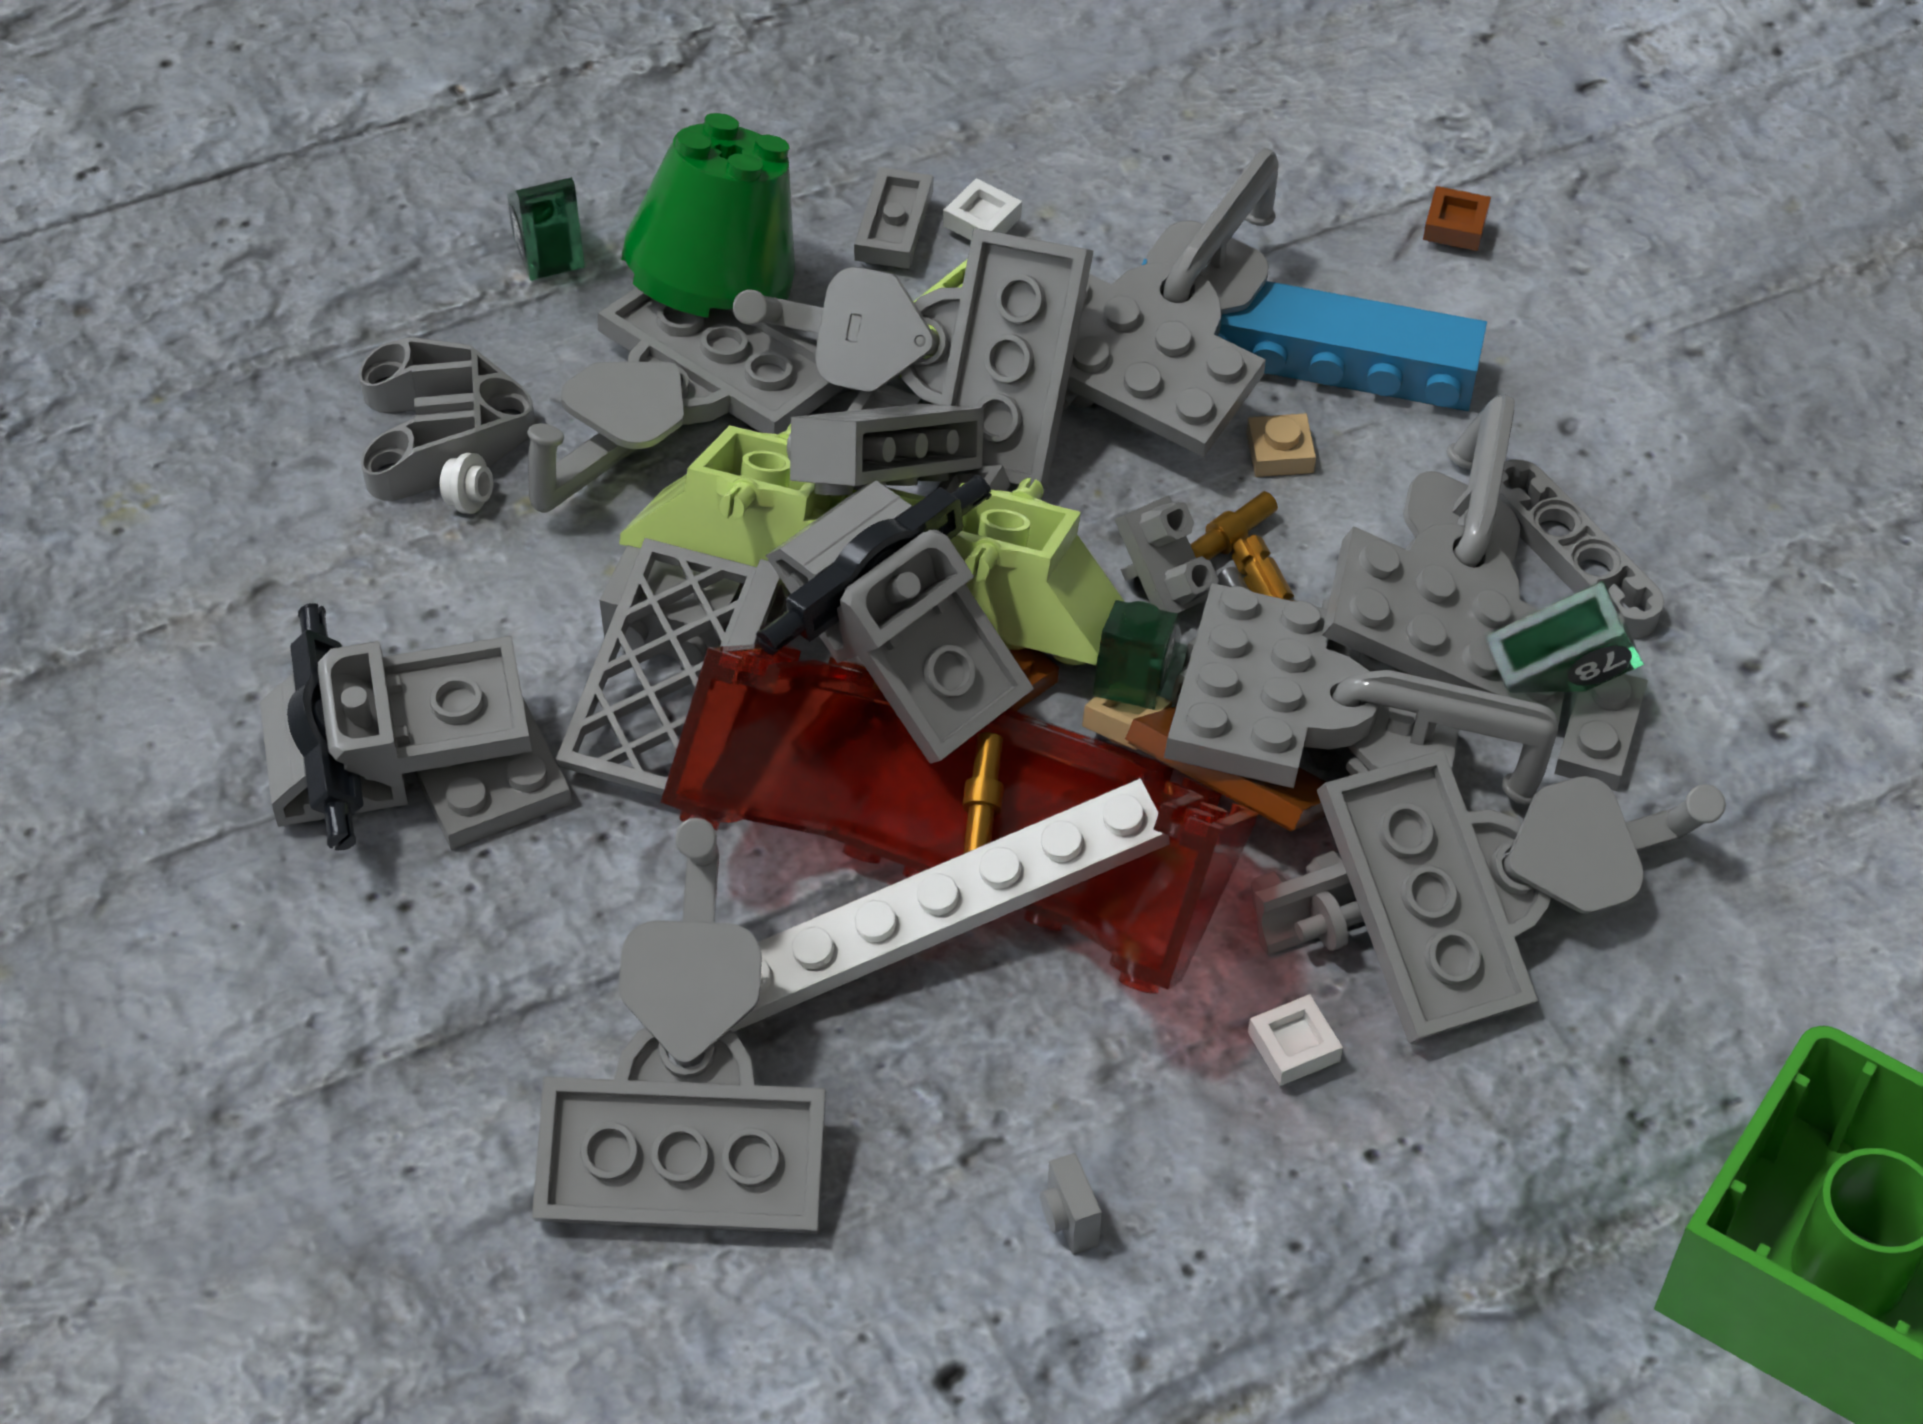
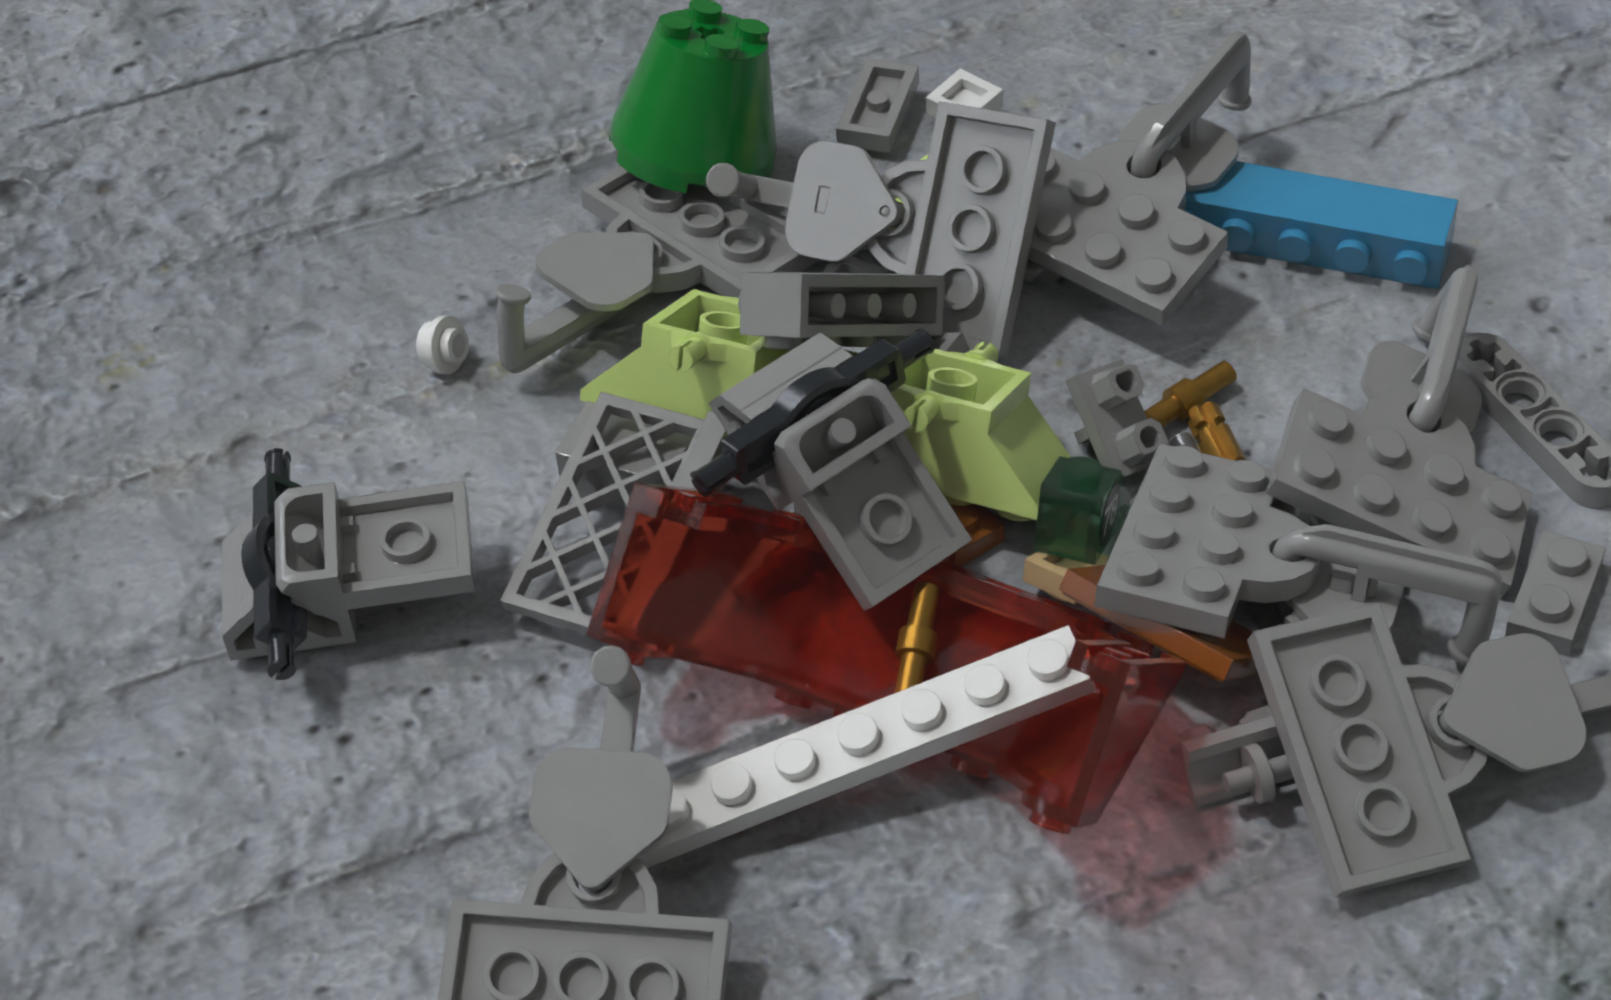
camera: 10 degrees right, 5 degrees down
light grey connector [359,337,536,501] -> none
light grey plate [414,696,572,850] -> none
clear green slope [507,177,585,281] -> none
tan plate [1246,413,1316,477] -> none
white plate [1248,994,1343,1086] -> none
dark orange plate [1423,186,1491,251] -> none
clear green slope [1485,581,1644,693] -> none

